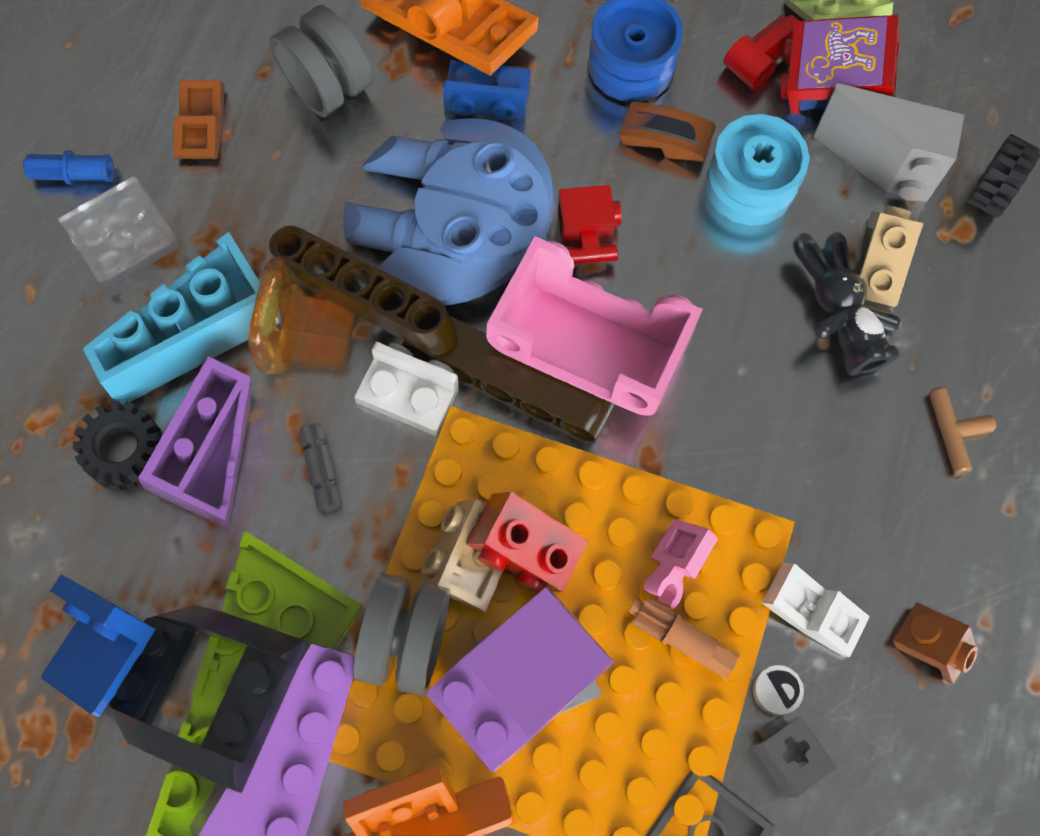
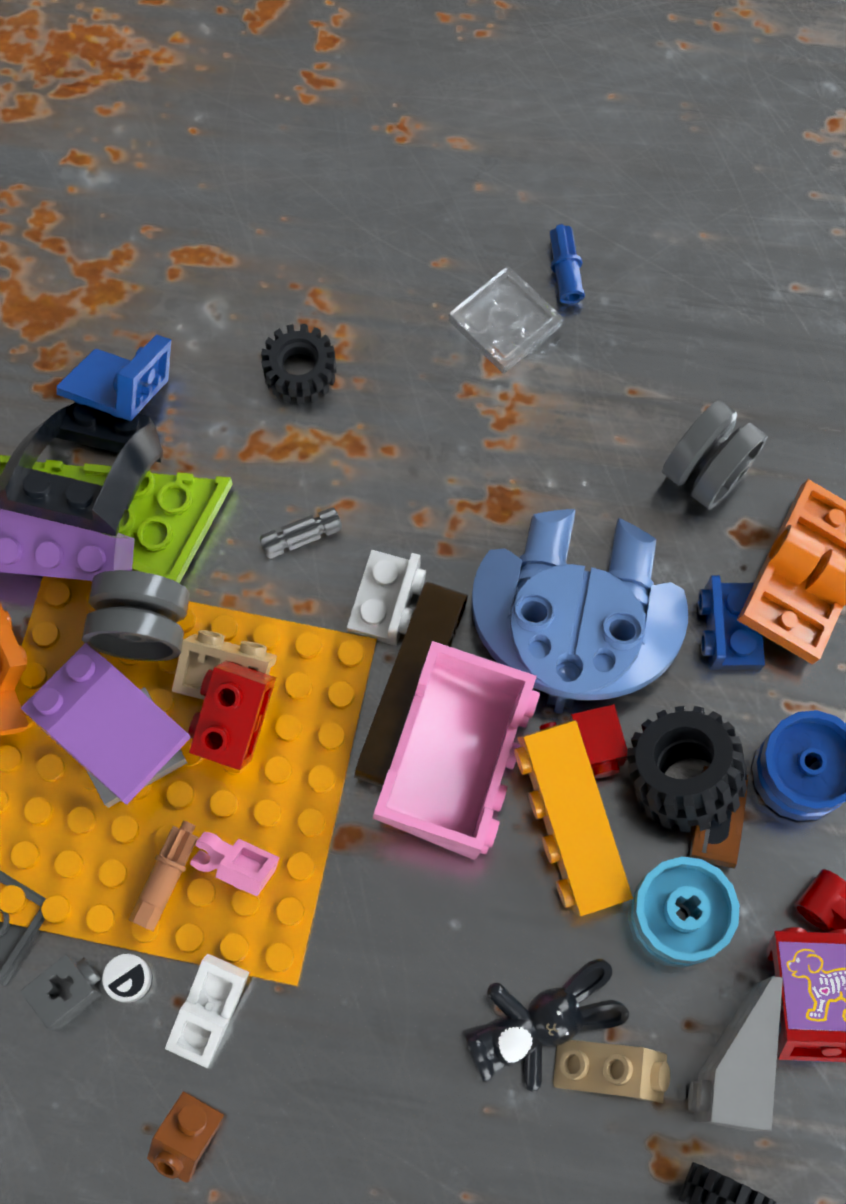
camera: 85 degrees right, 0 degrees up
medium azure wedge [82,232,280,406] -> none
medium lavender wedge [138,356,253,530] -> none
dark orange slope [173,80,225,159] -> none
clear orange piece [248,256,356,375] -> none
dark brown beam [269,225,457,355] -> none
medium nougat piece [929,387,996,475] -> none
none -> light orange brick [514,720,633,916]
none -> black tyre [627,706,748,832]

